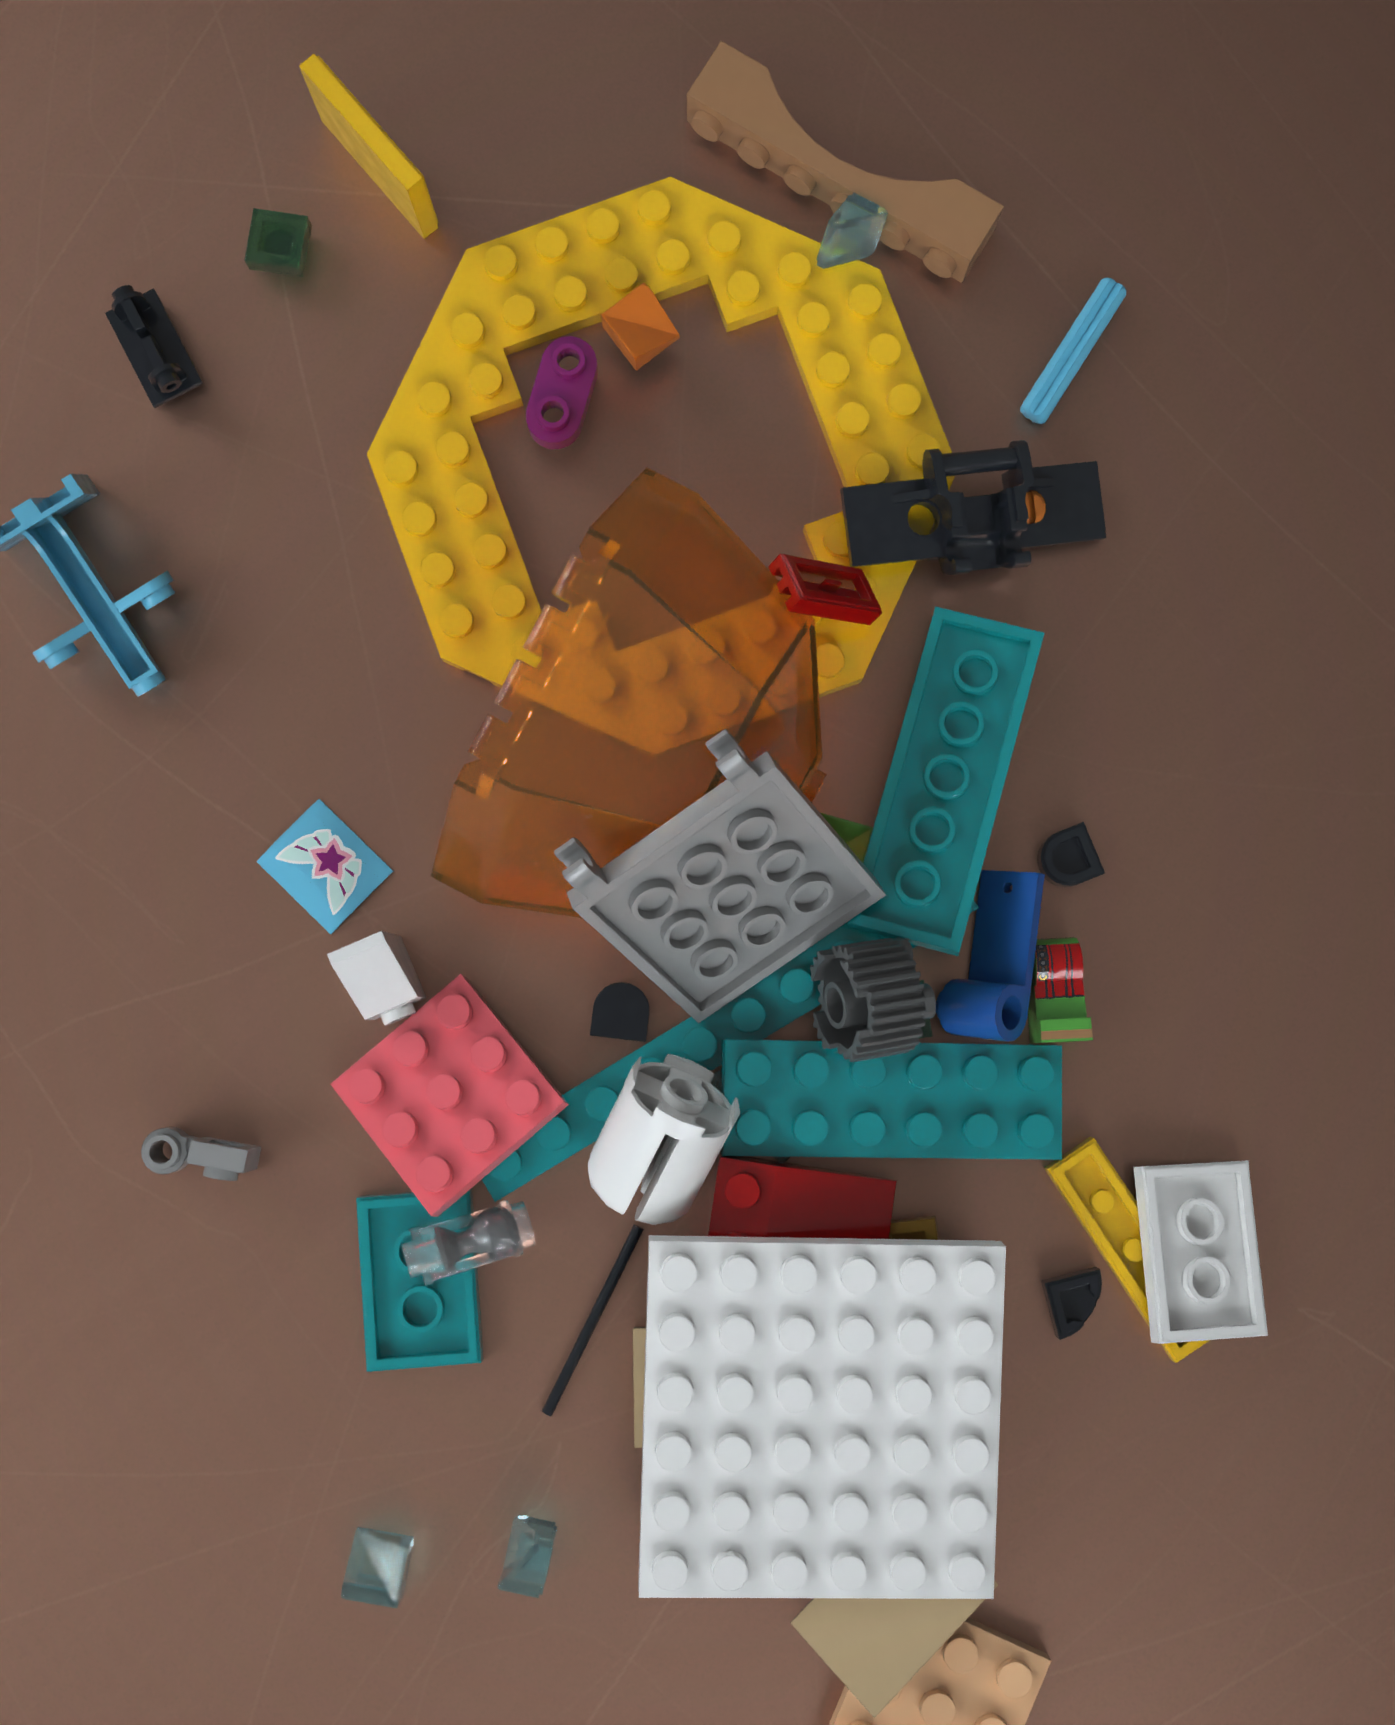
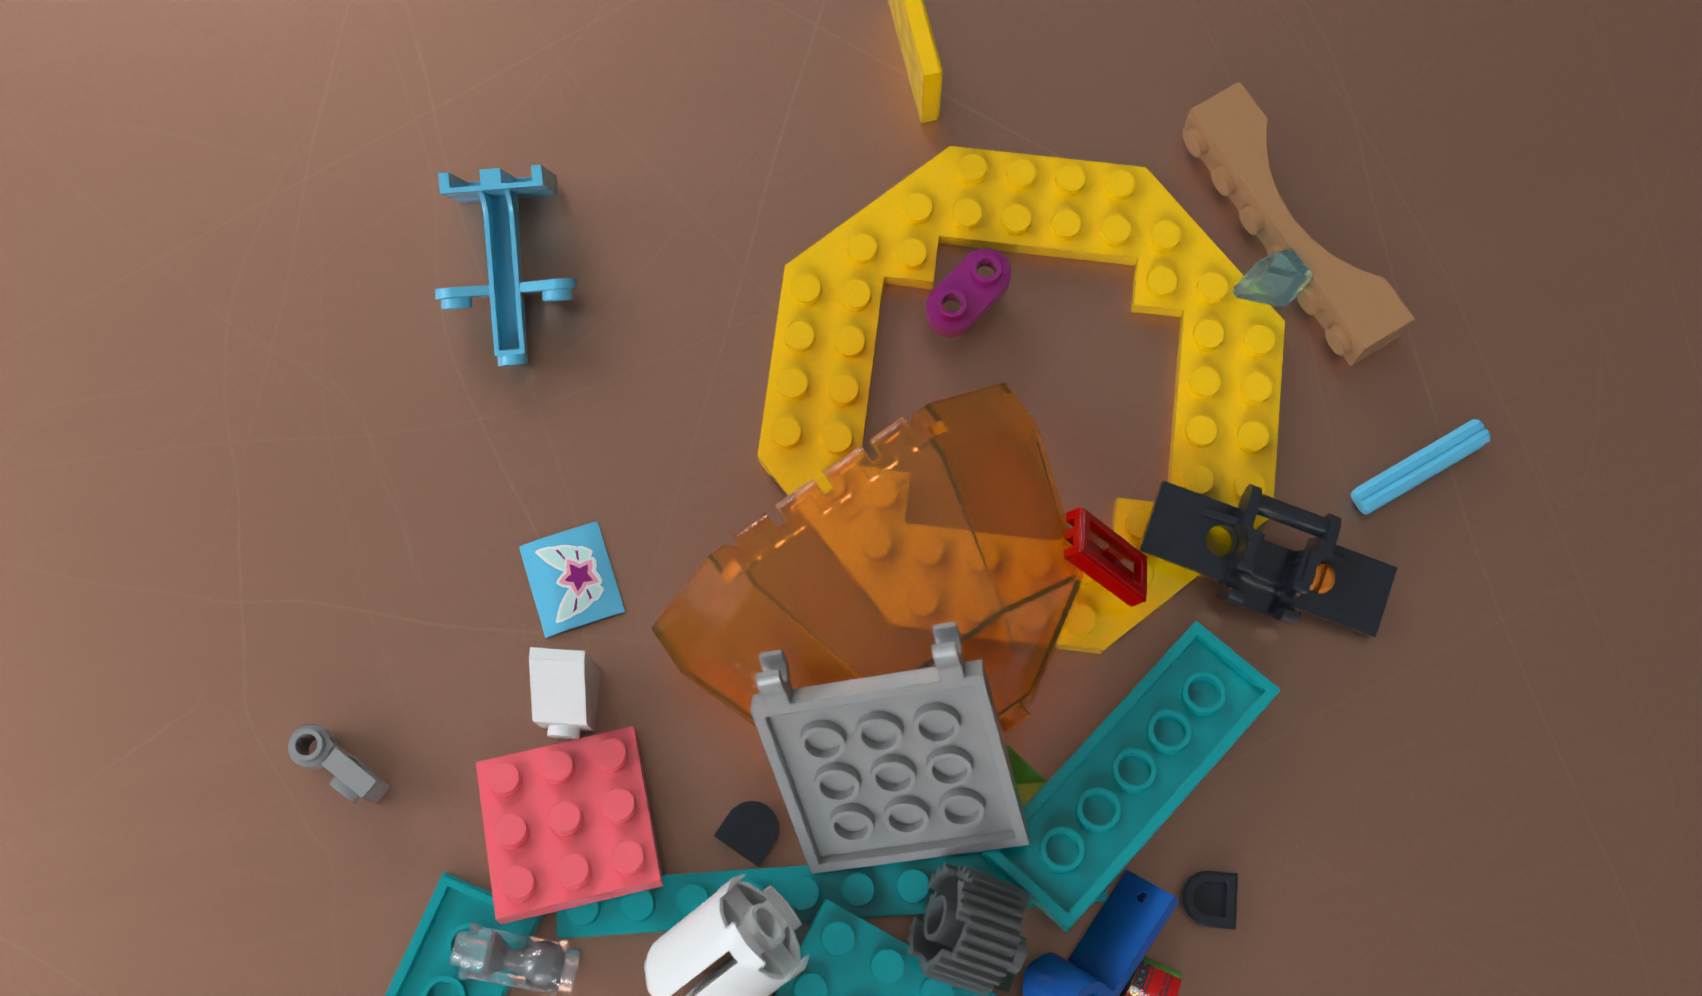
camera: 30 degrees right, 10 degrees down
black hinge [105,285,203,408] -> none
clear green plate [244,208,312,277] -> none
orange slope [601,282,680,371] -> none

